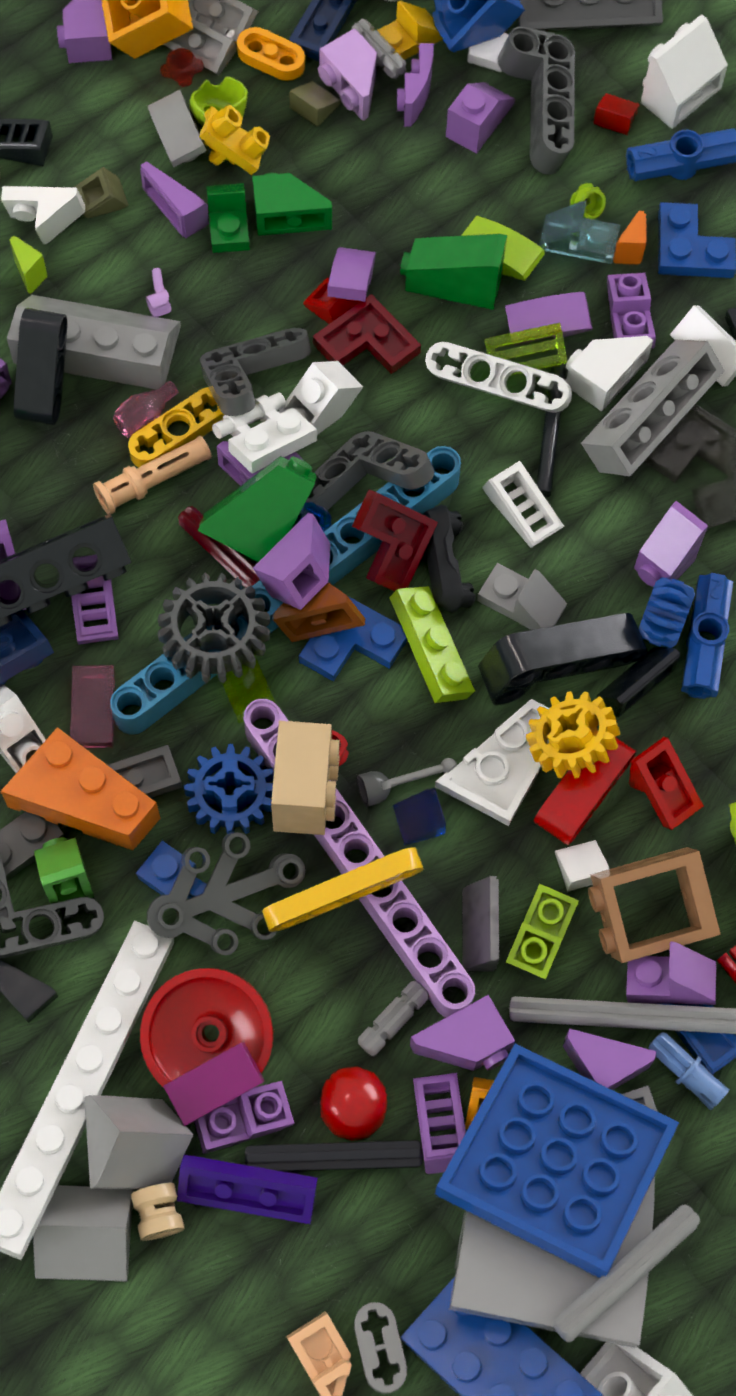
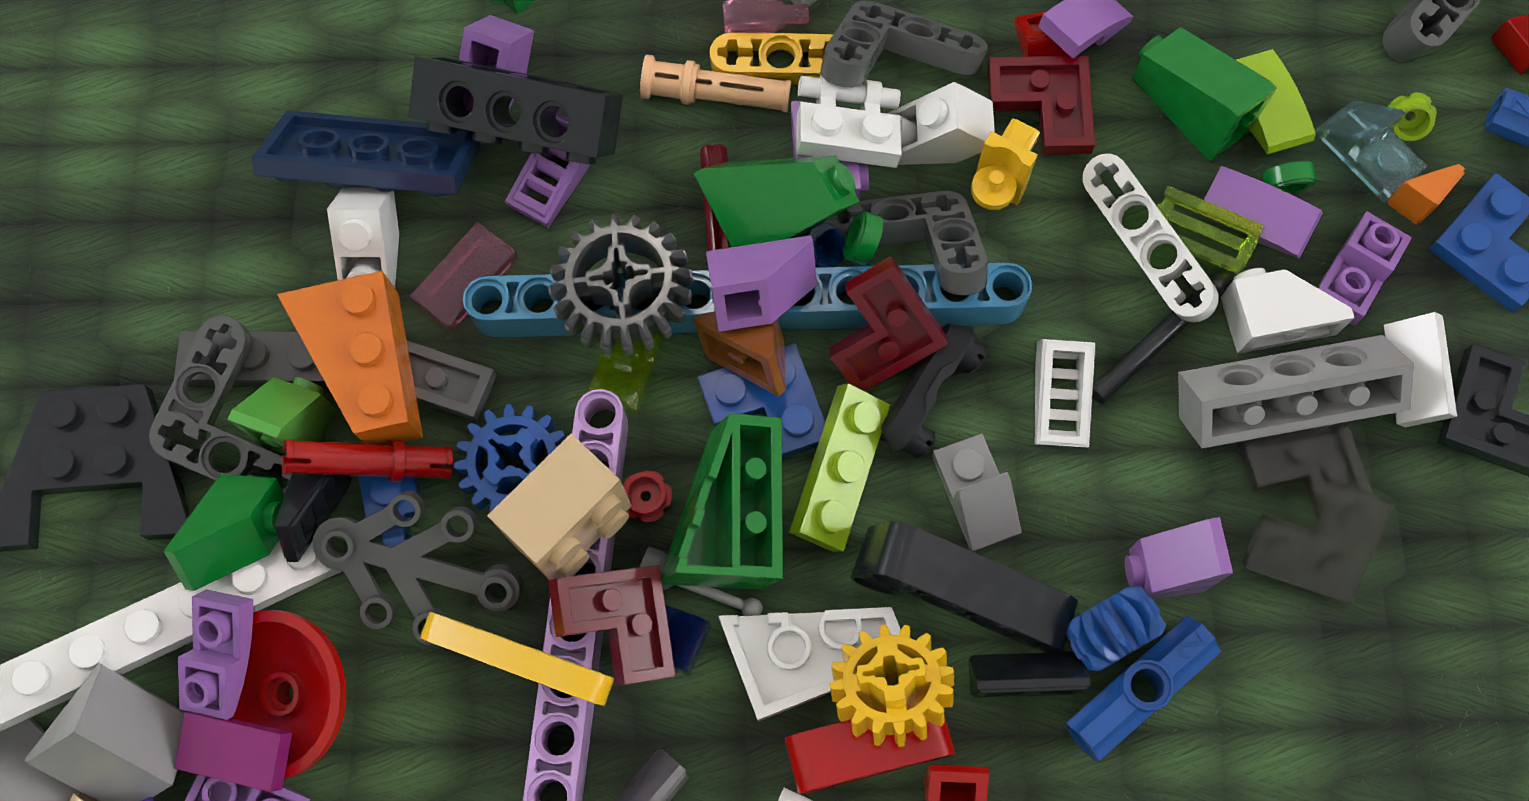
camera: 45 degrees right, 5 degrees up
none -> green slope [163,474,285,591]
none -> medium lavender slope [178,589,253,720]
none -> black slope [274,473,352,562]
none -> red pin [282,439,453,482]
none -> plate [548,565,675,686]
none -> green wedge [661,413,783,590]
none -> green tile [843,210,883,266]
none -> yellow hips [971,119,1040,210]
none -> green tile [1261,161,1317,194]

